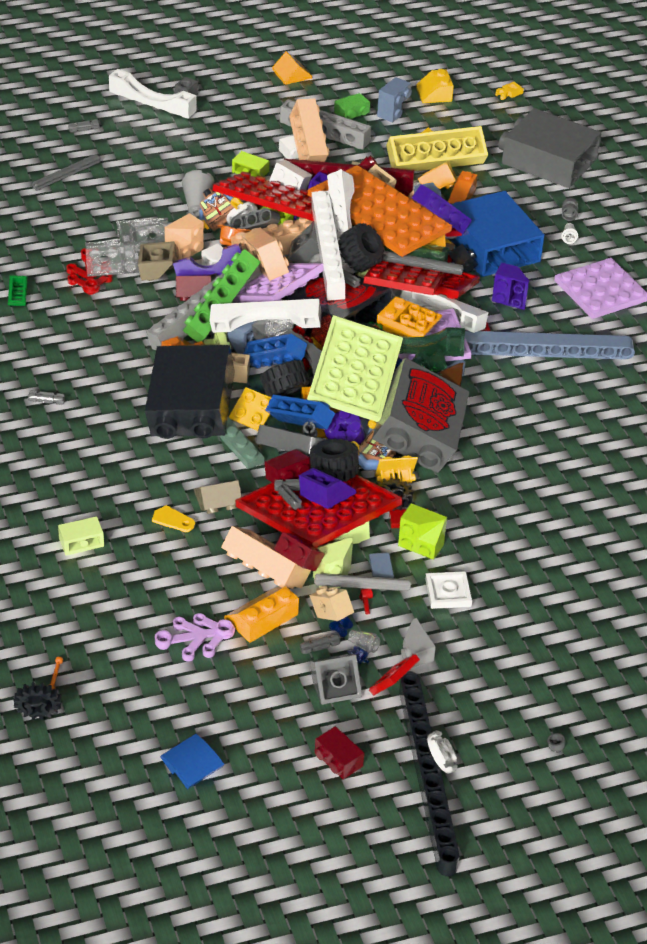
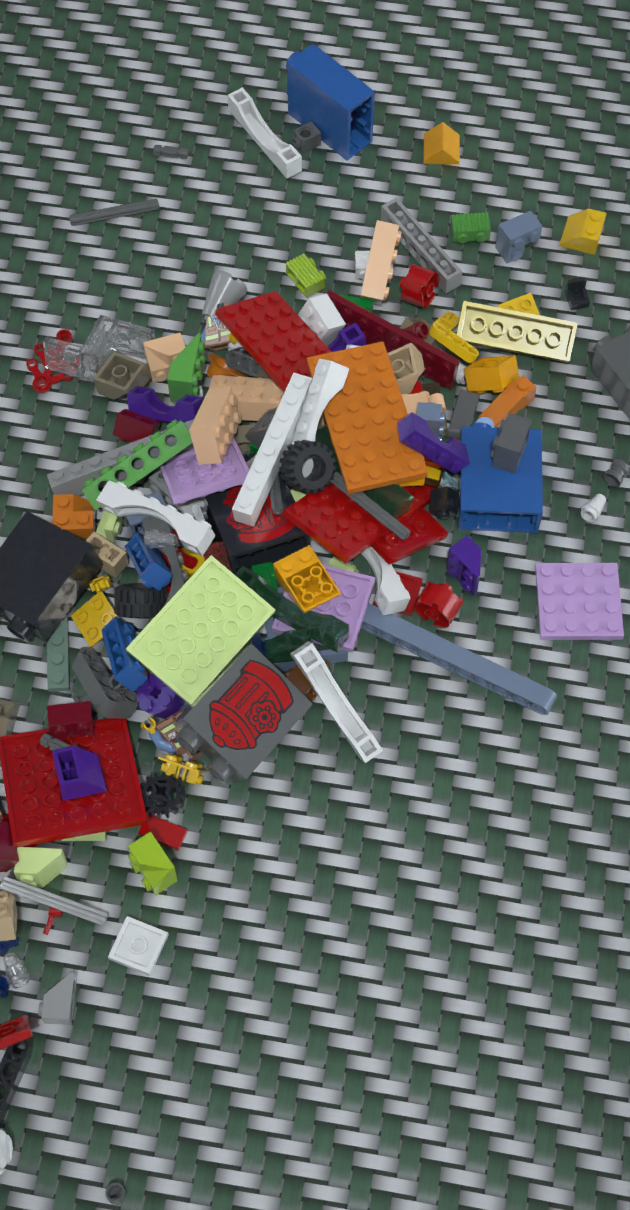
camera: 30 degrees right, 20 degrees up
dark grey axle [278,484,302,510] -> none
black tyre [310,439,359,481] -> none
sand blue tile [369,553,394,578] -> none
none -> yellow plate [88,574,111,593]
none -> bright green slope [167,333,206,402]
none -> blue brick [286,44,375,161]
none -> white arch [290,642,383,763]
none -> red brick [400,264,439,308]
none -> red brick [414,582,464,628]
none -> yellow beam [429,311,479,363]
none -> dark grey brick [490,413,532,474]
none -> black bracket [565,278,590,310]

